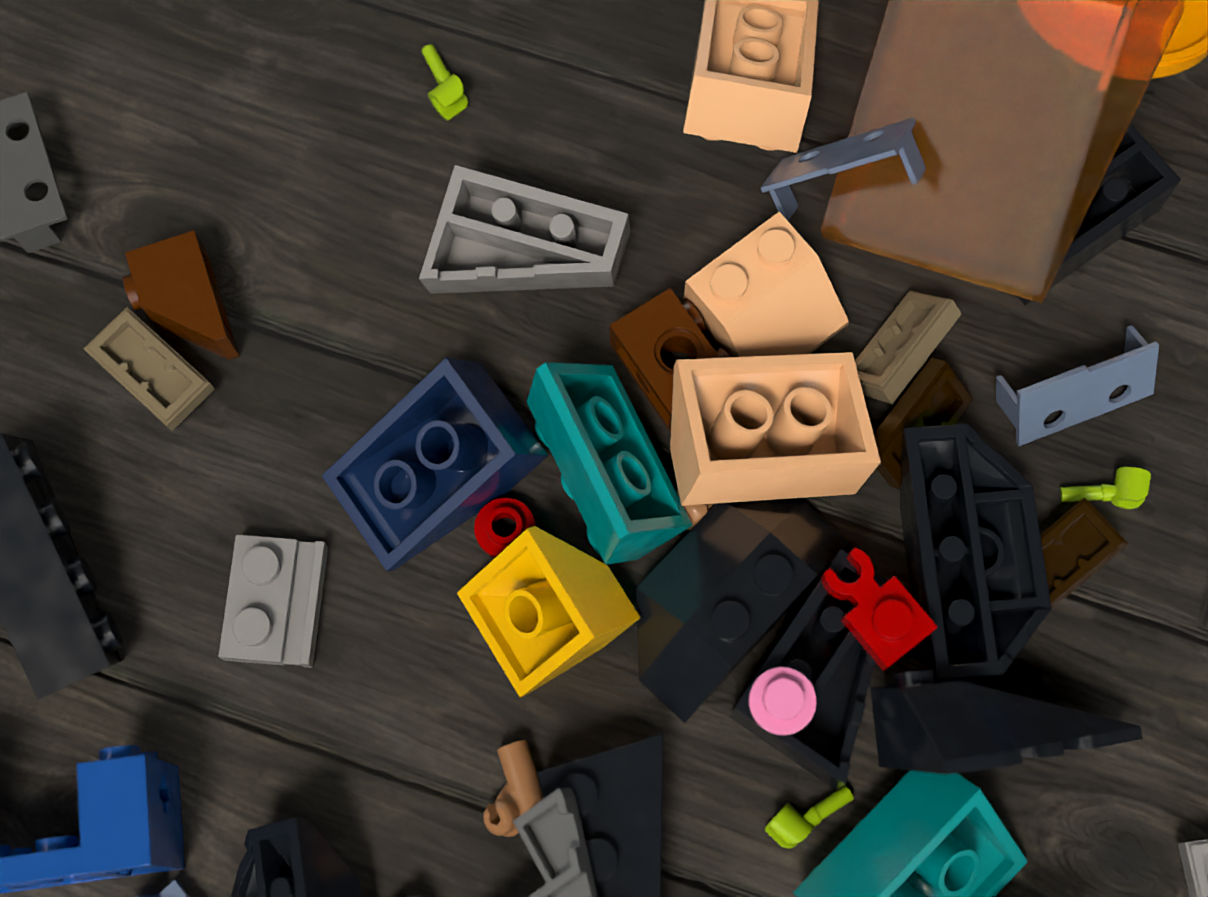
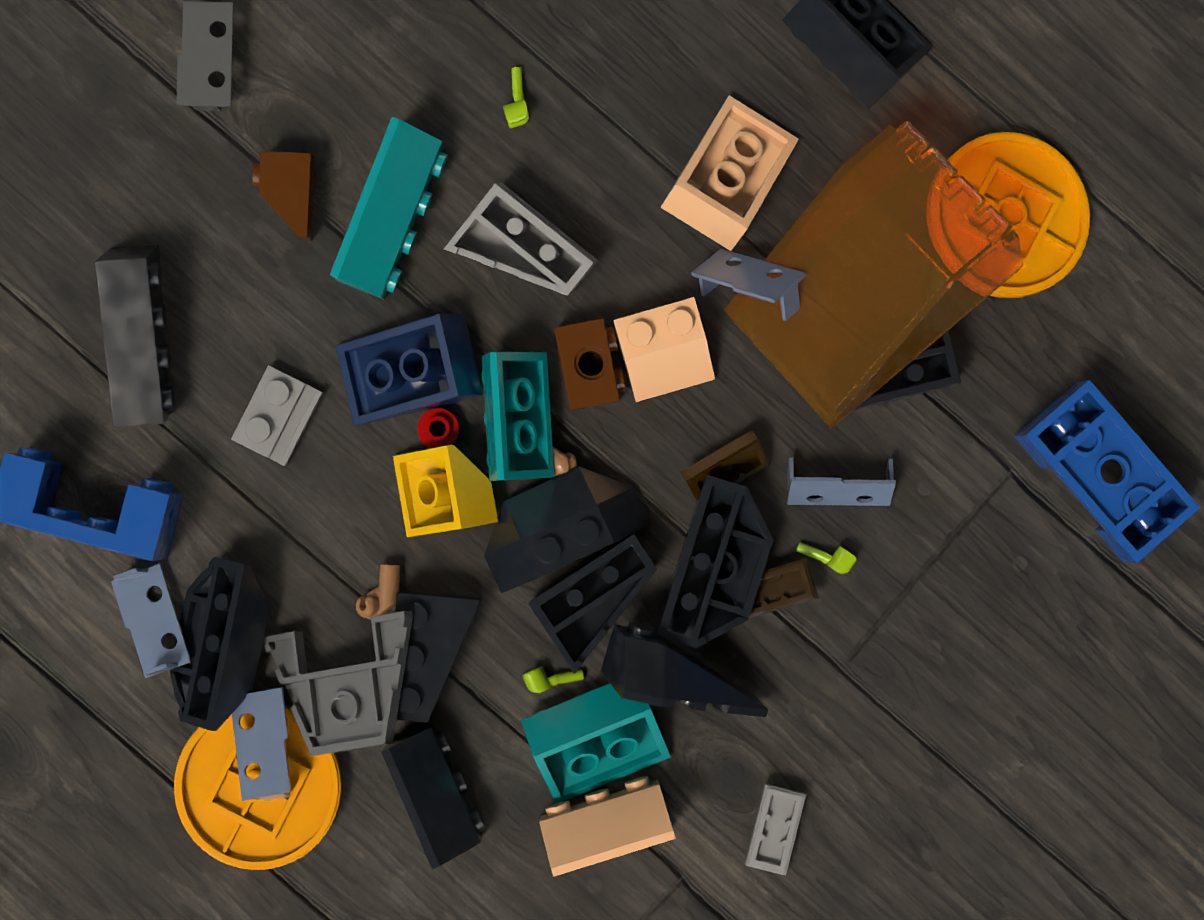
camera: 20 degrees right, 15 degrees up
dark tan plate [84,307,215,431] -> none
light nougat slope [670,352,881,506] -> none
bright pink plate [749,667,816,735] -> none
red plate [821,548,938,672] -> none
dark tan plate [855,290,962,404] -> none
none -> teal slope [330,117,448,300]

